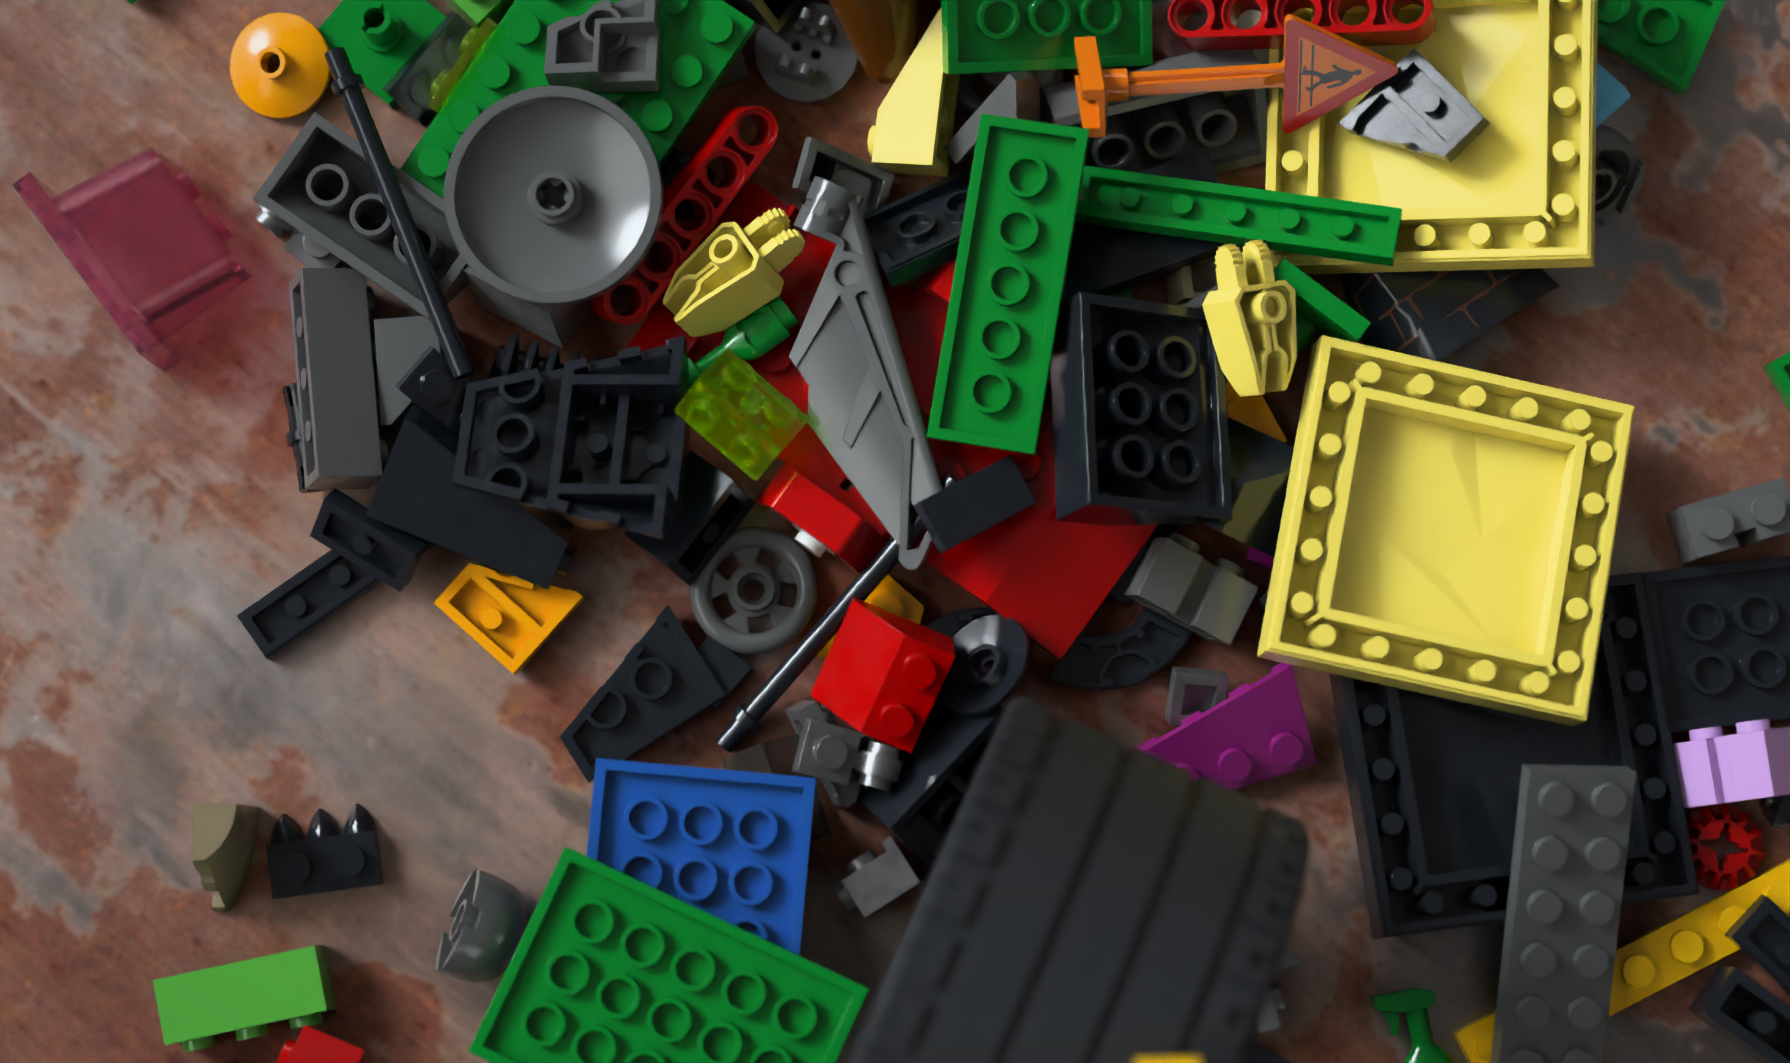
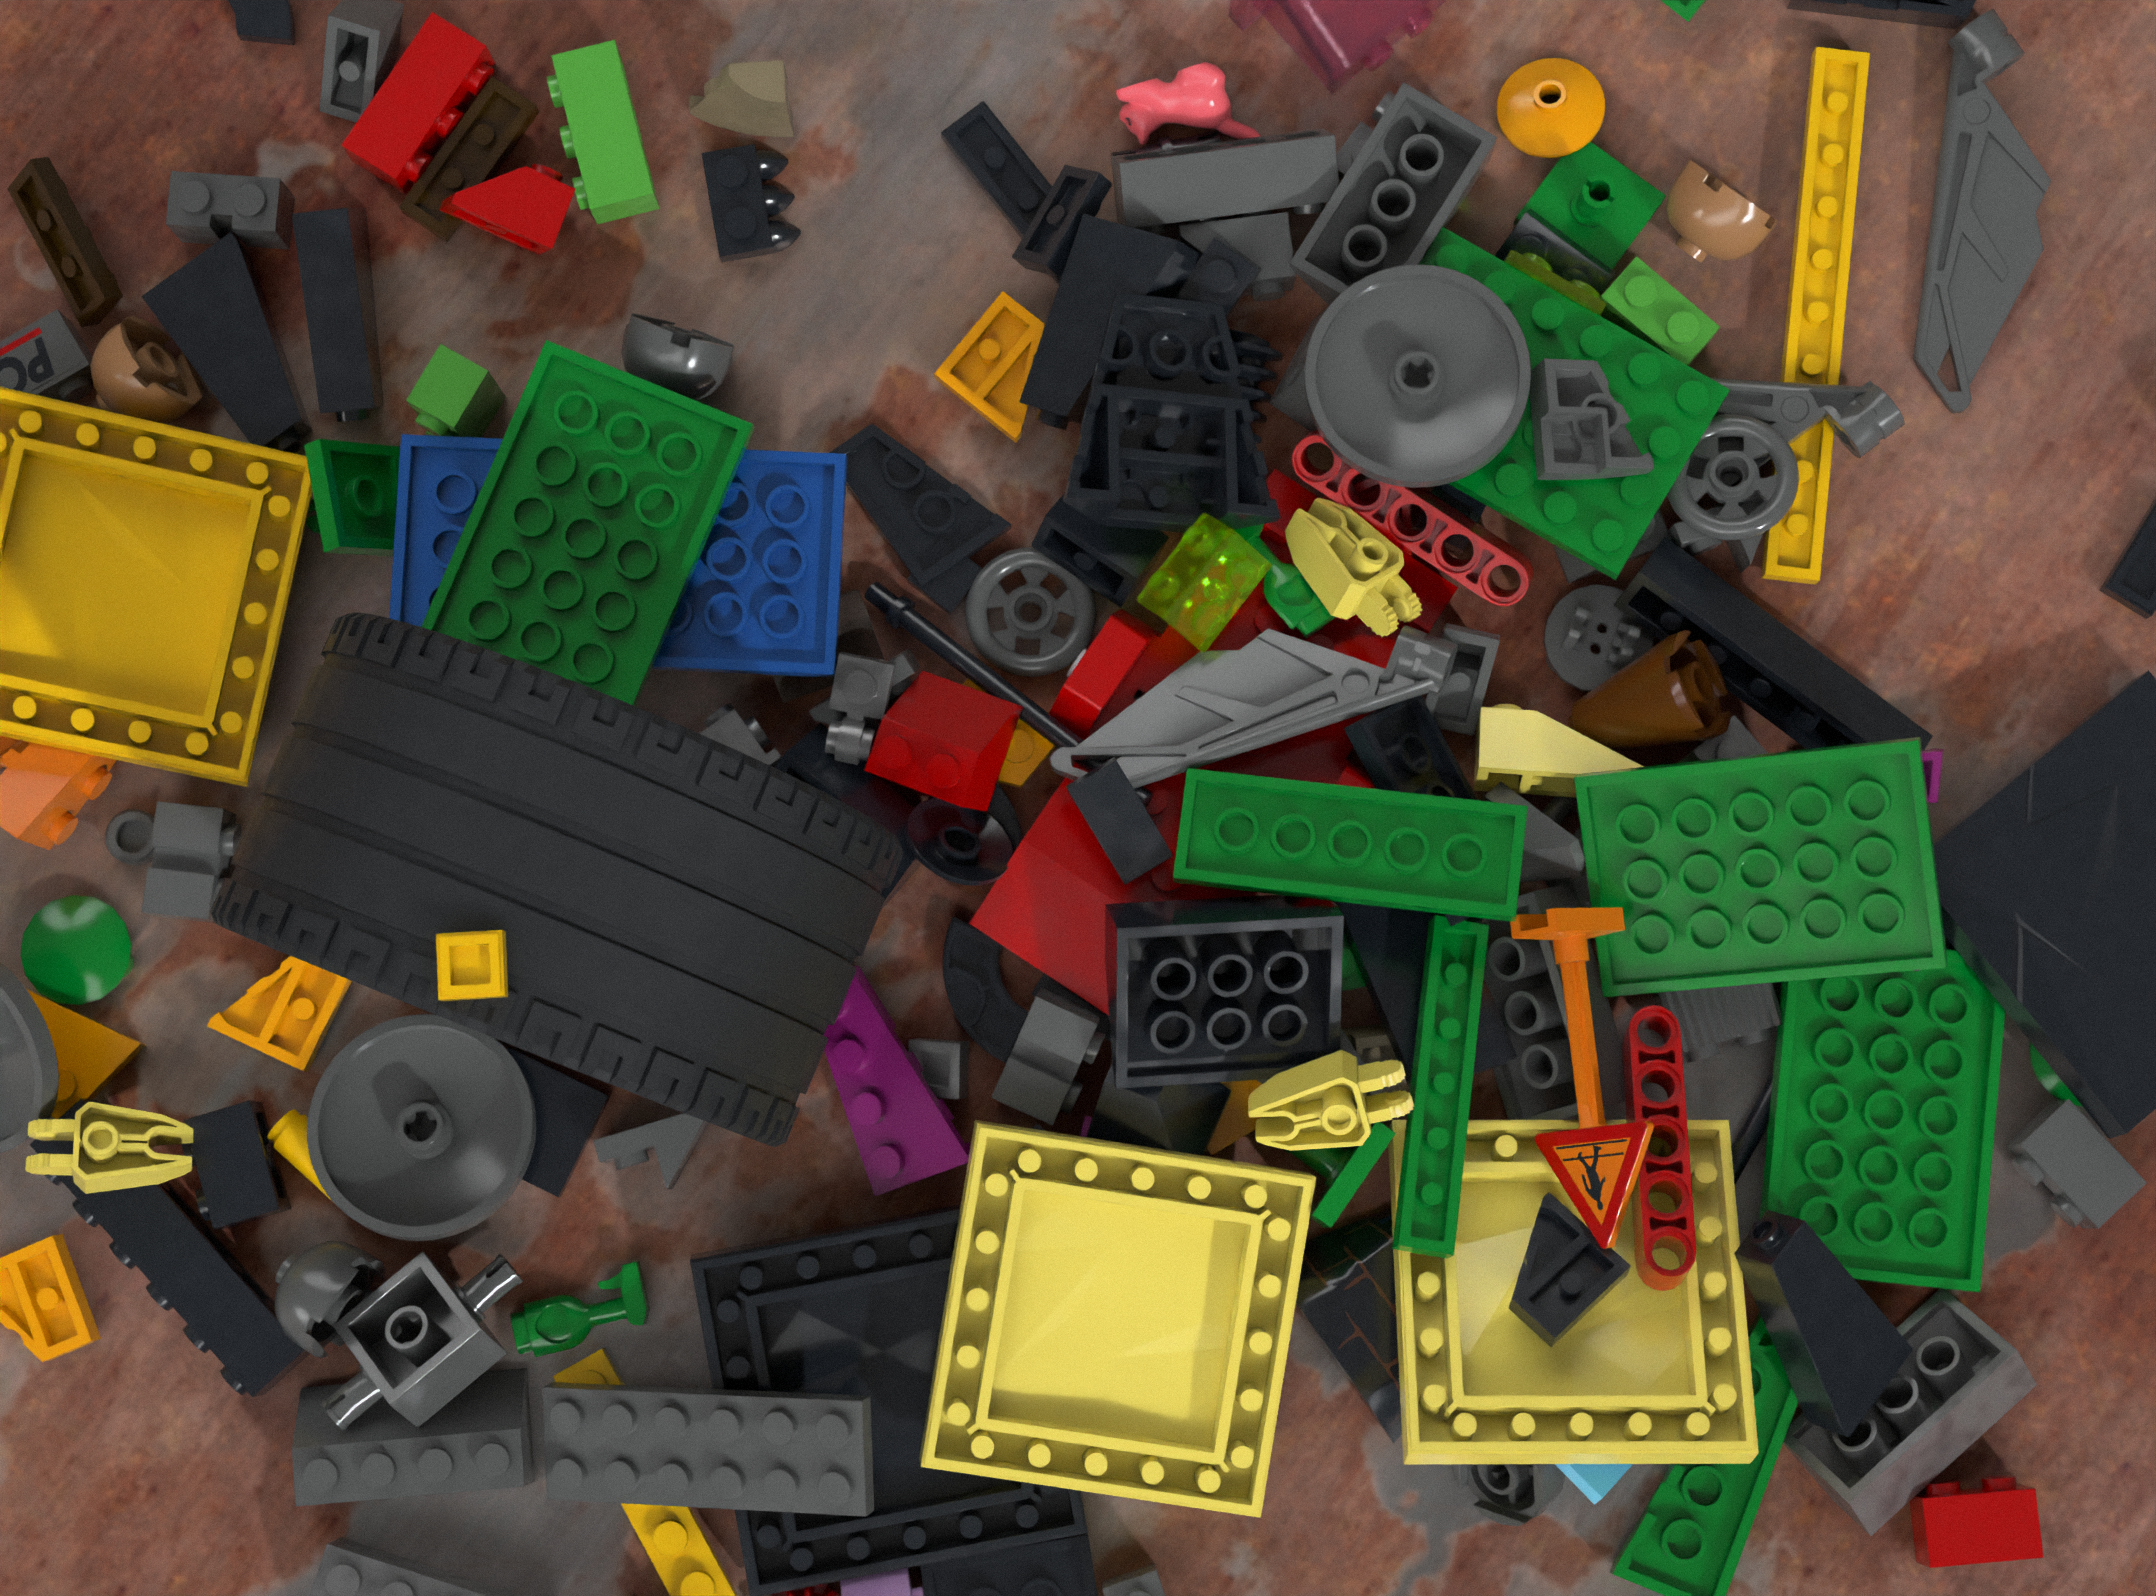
camera: 85 degrees right, 0 degrees up
black bar [324,47,475,380] -> none
none -> coral animal [1116,62,1261,145]

